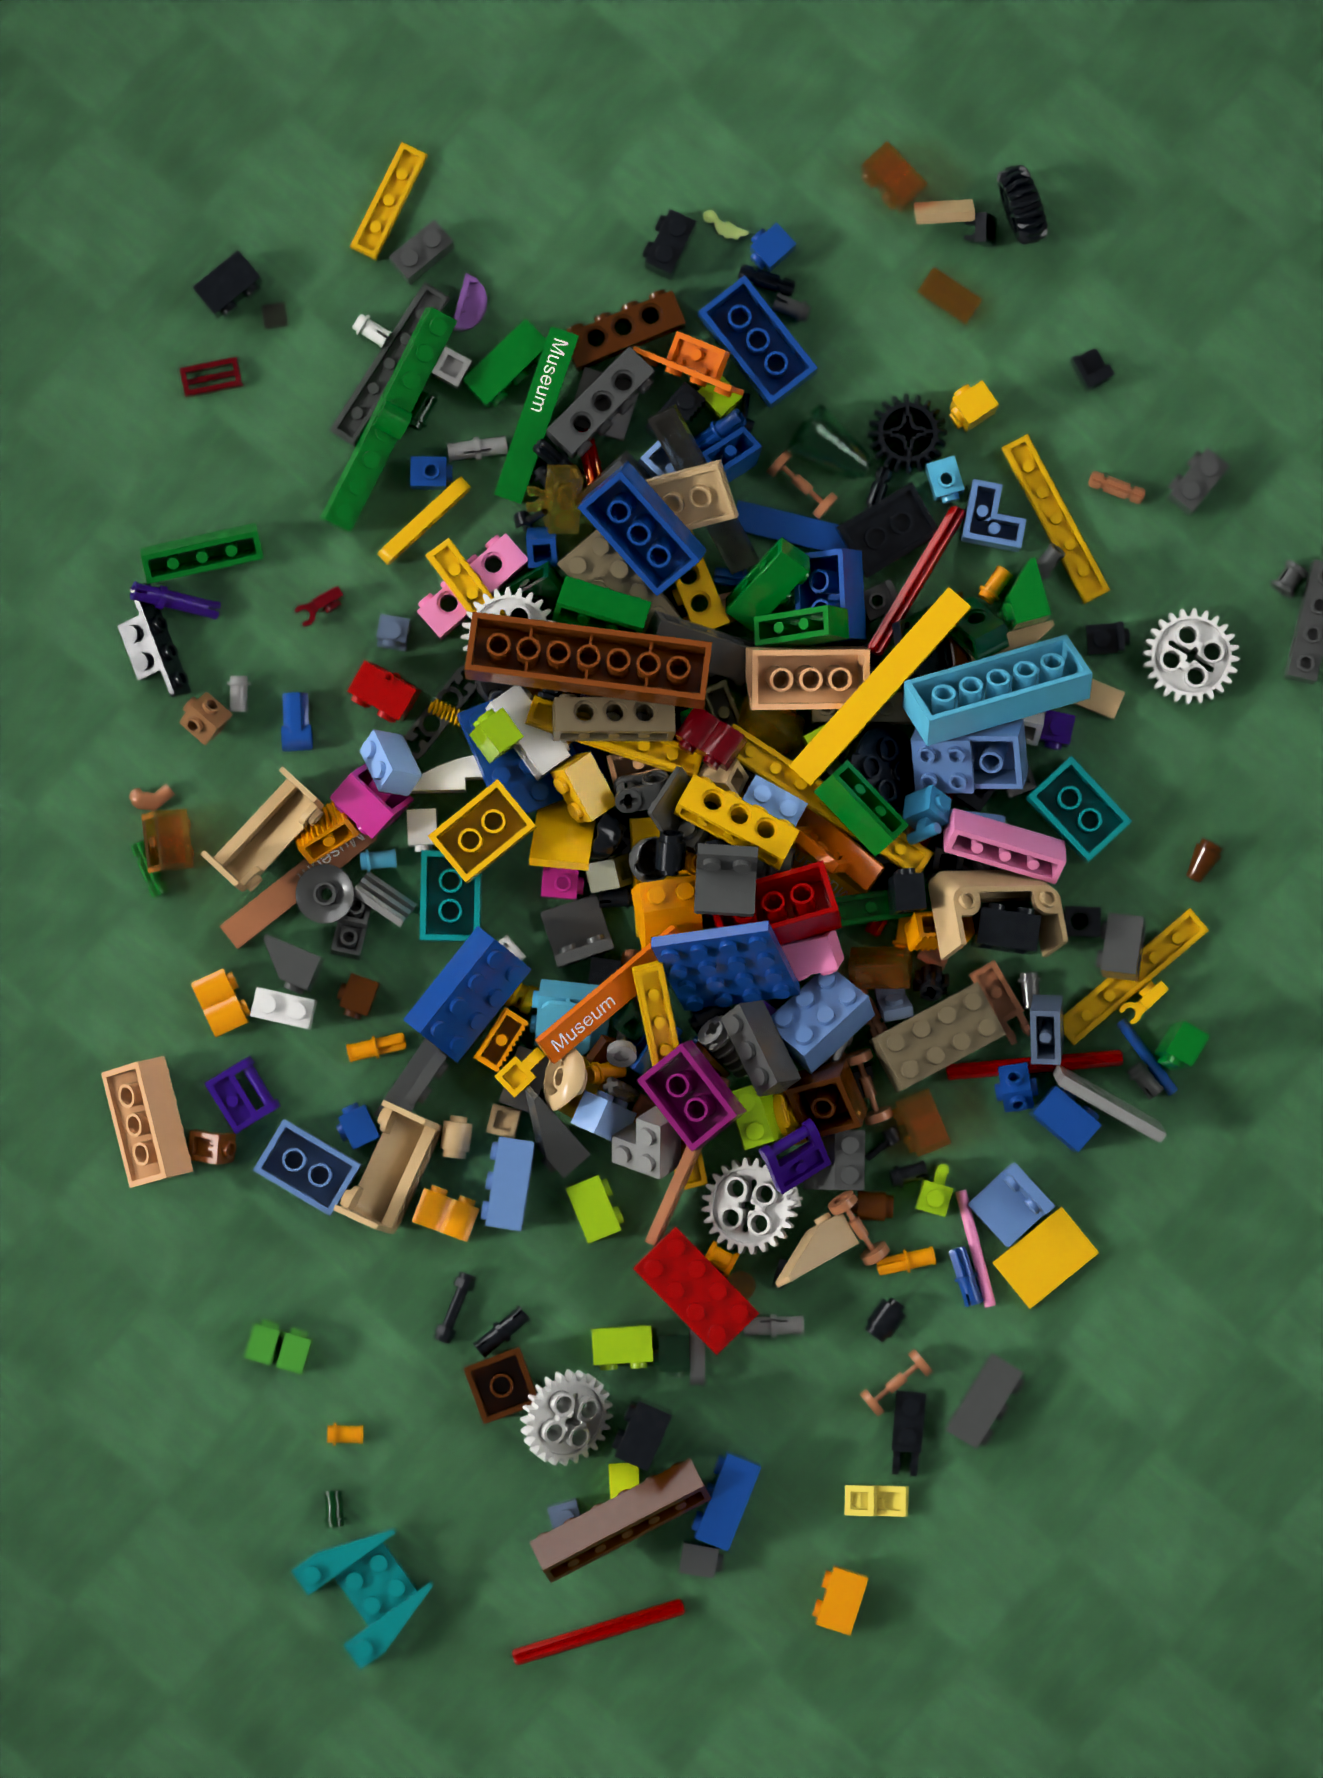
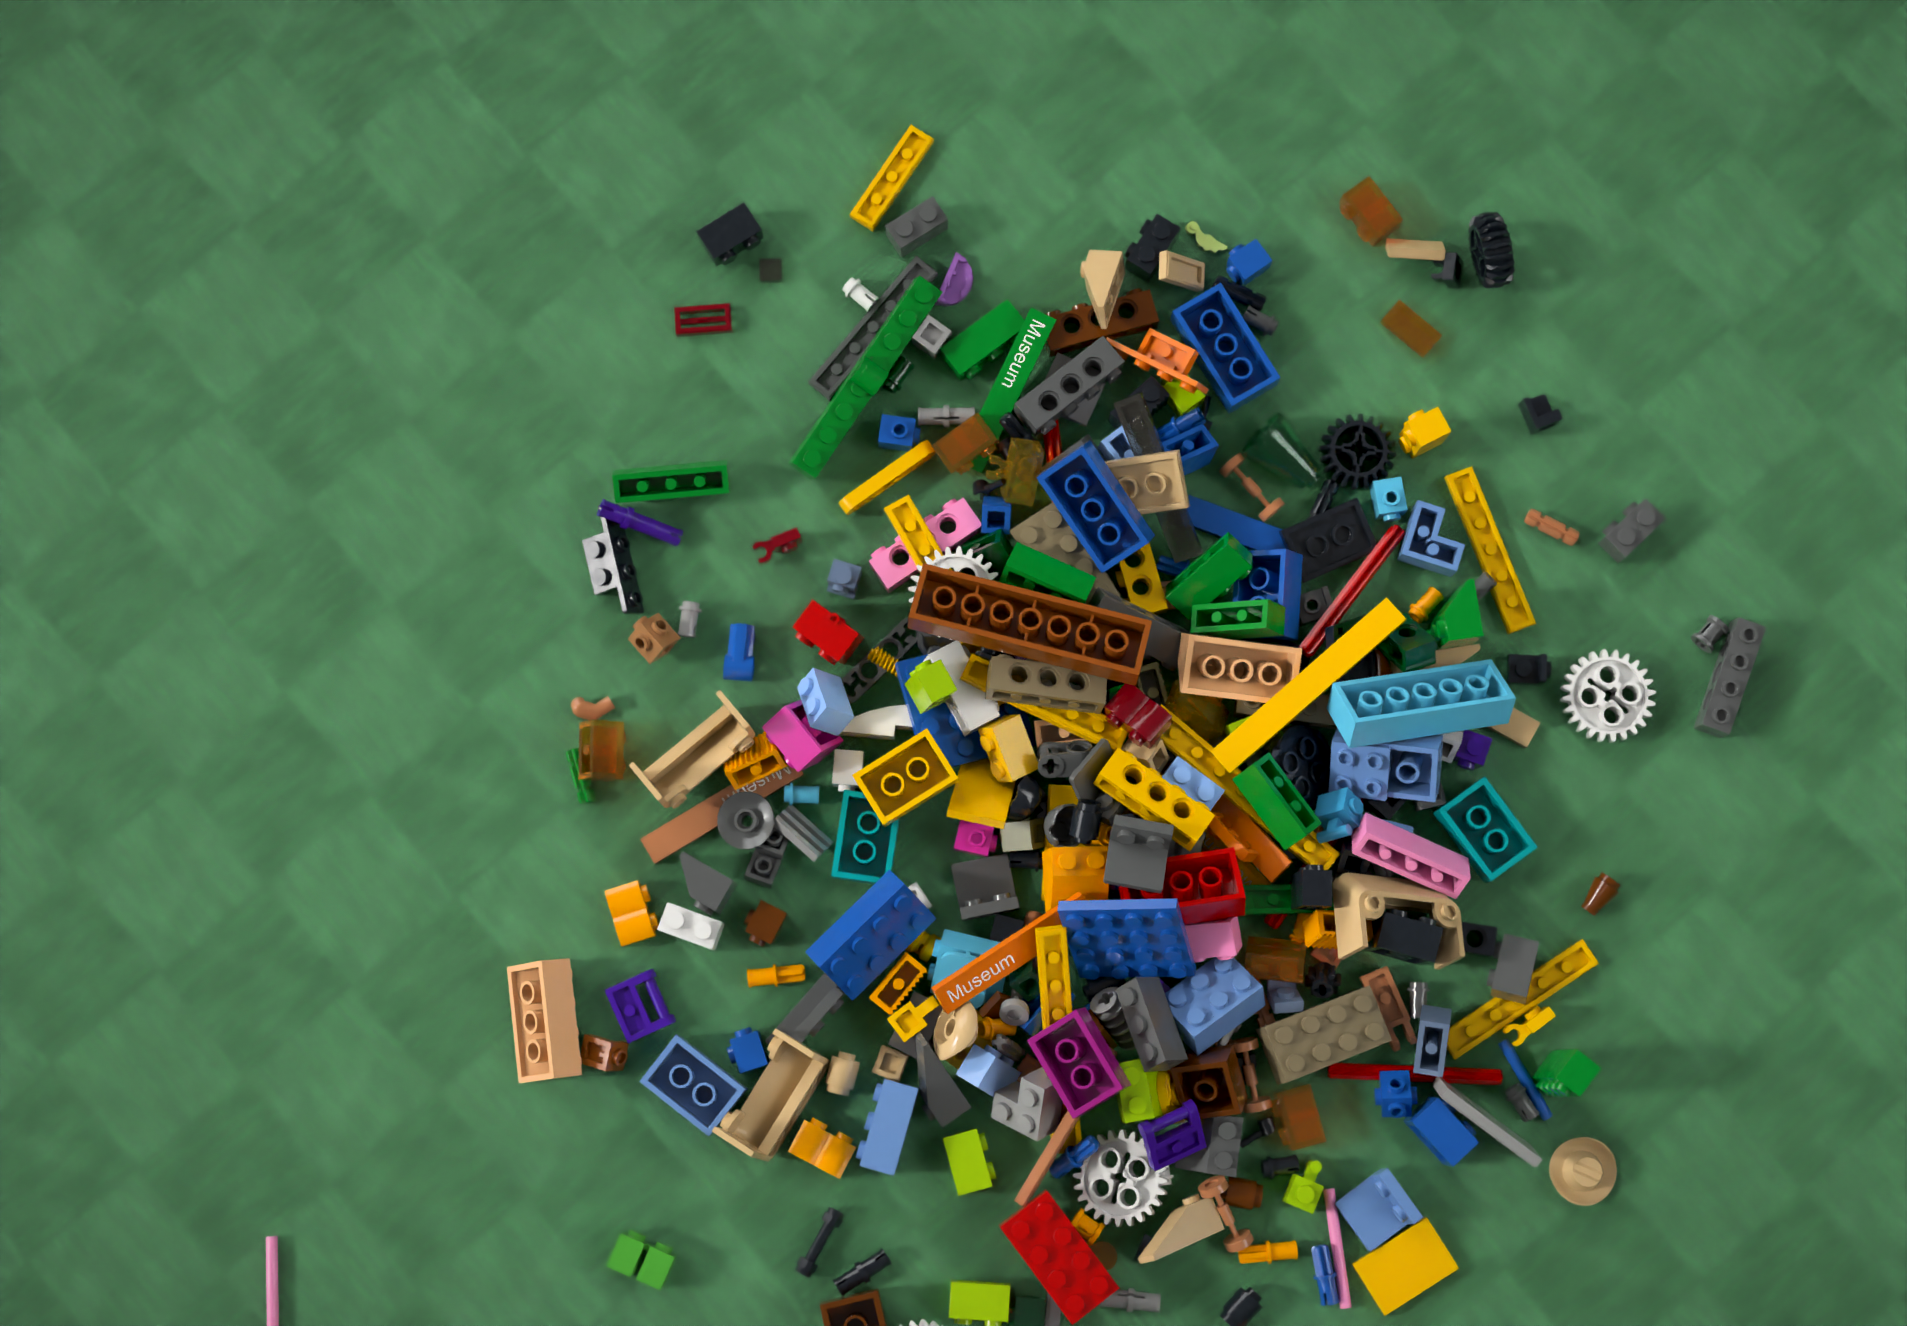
camera: 10 degrees right, 5 degrees down
none -> clear orange brick [932,412,999,475]
none -> blue axle [1049,1135,1100,1179]
none -> tan slope [1080,250,1125,329]
none -> tan tile [1159,250,1205,292]
none -> tan hat [1549,1137,1617,1206]

